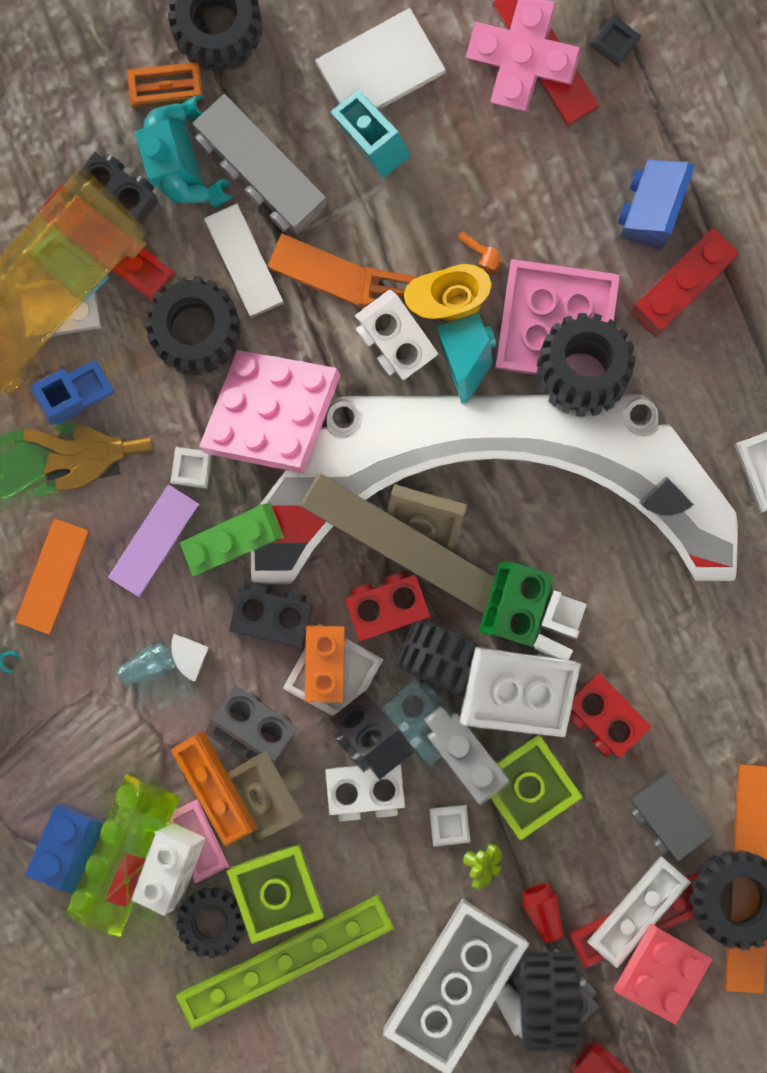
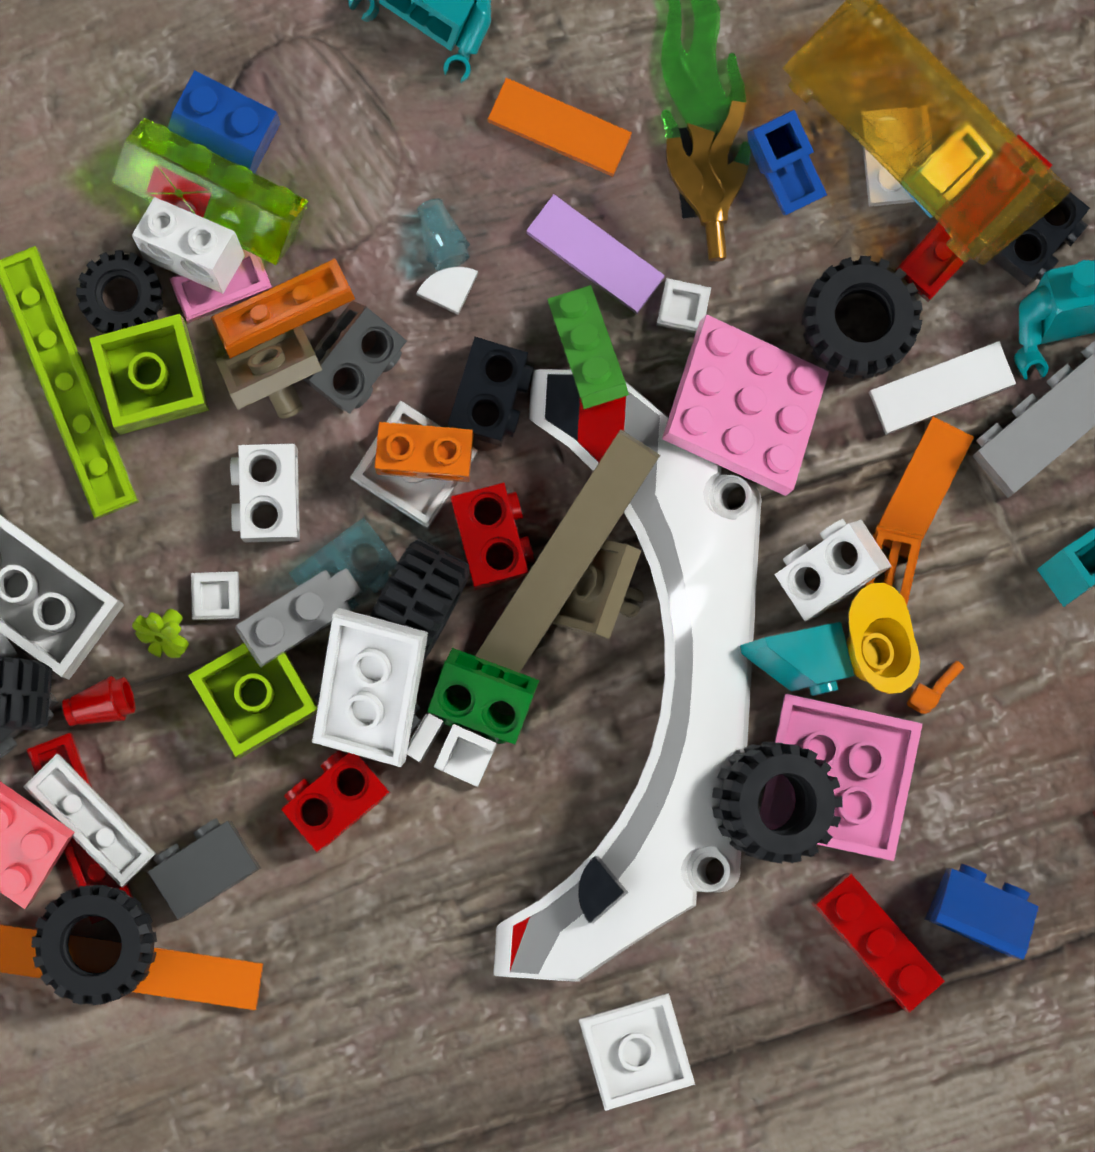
camera: 90 degrees right, 0 degrees up
black brick [330,691,415,780] -> none

